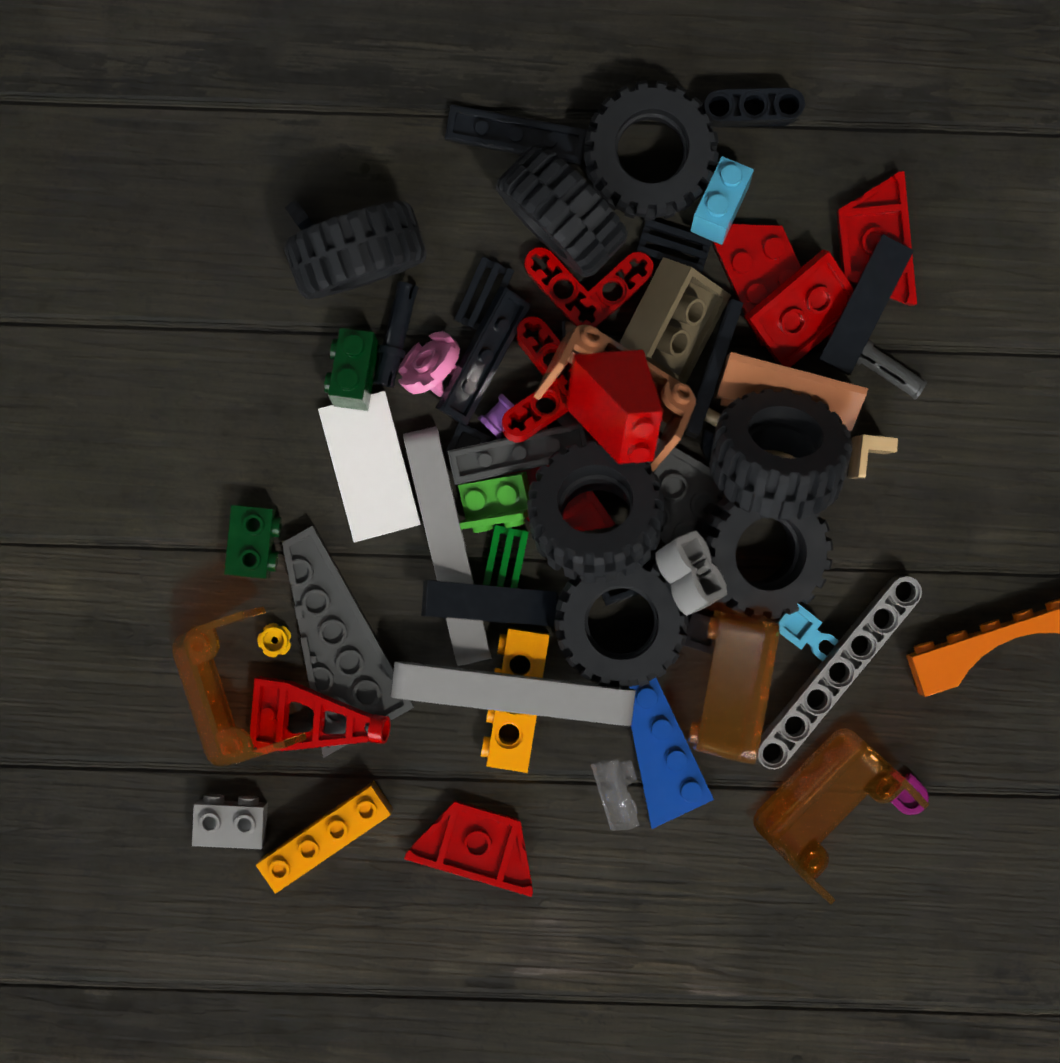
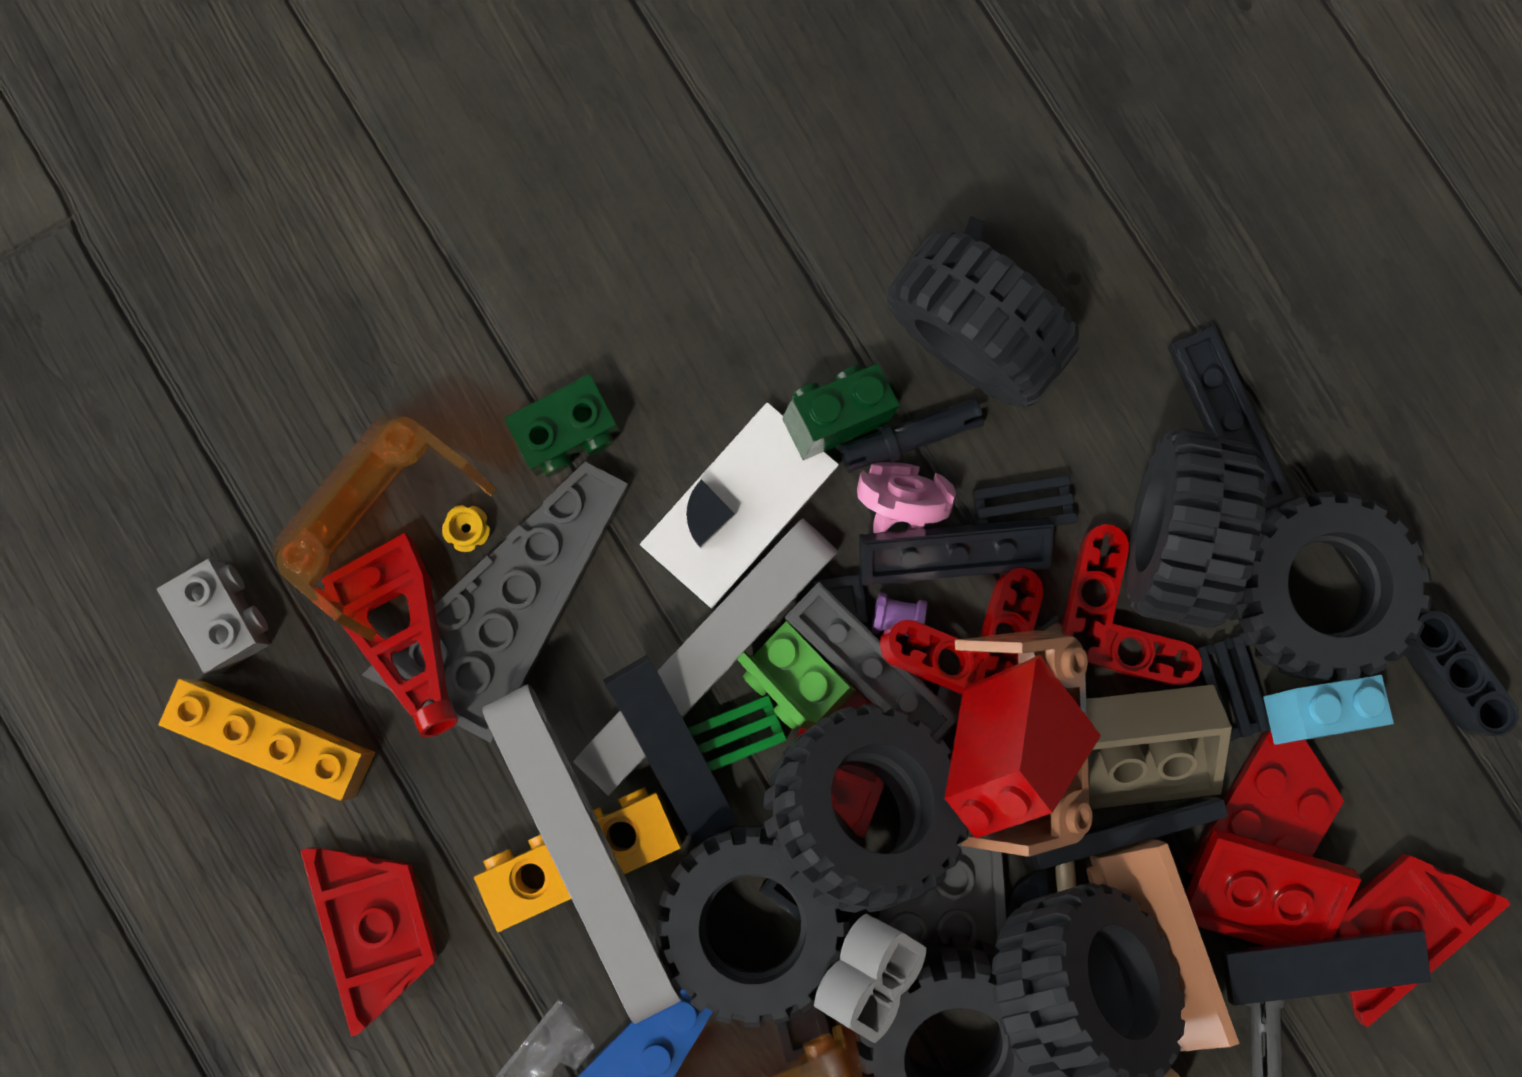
camera: 60 degrees right, 5 degrees down
none -> black tile [686,479,735,549]

